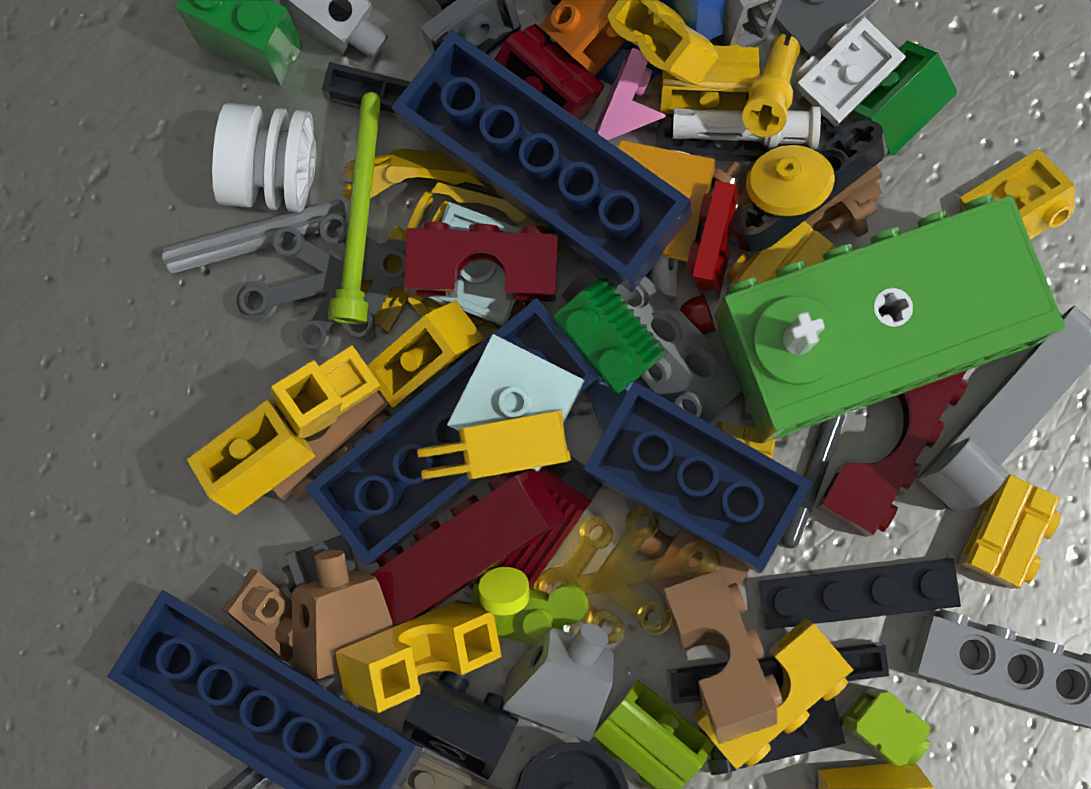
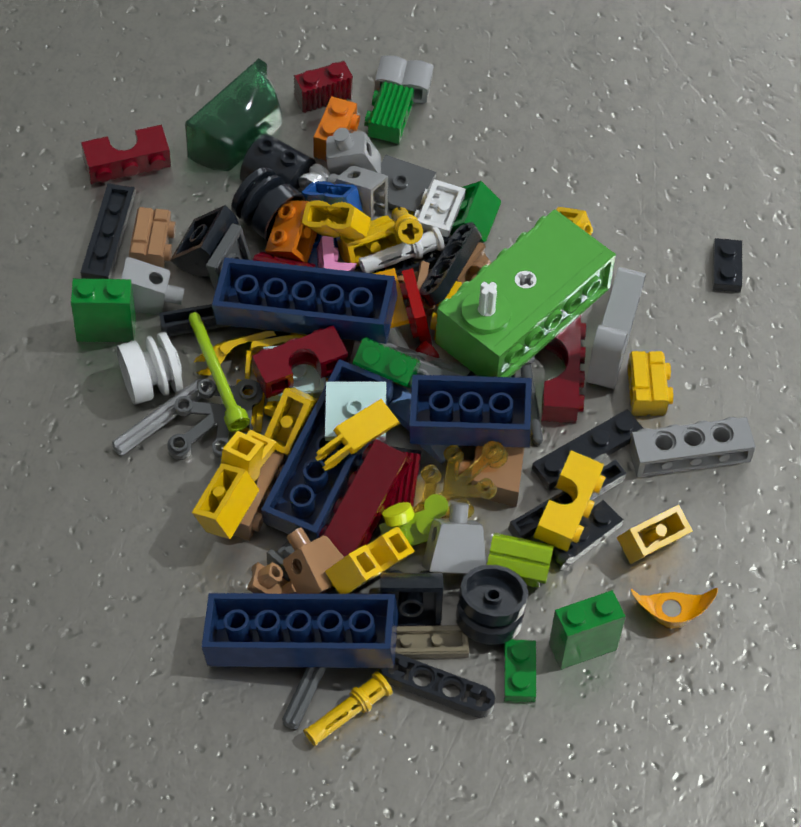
camera: 30 degrees left, 25 degrees down
medium nougat arch [664,569,783,744] -> none
yellow piece [746,145,835,216] -> none
lime brick [840,687,931,766] -> none

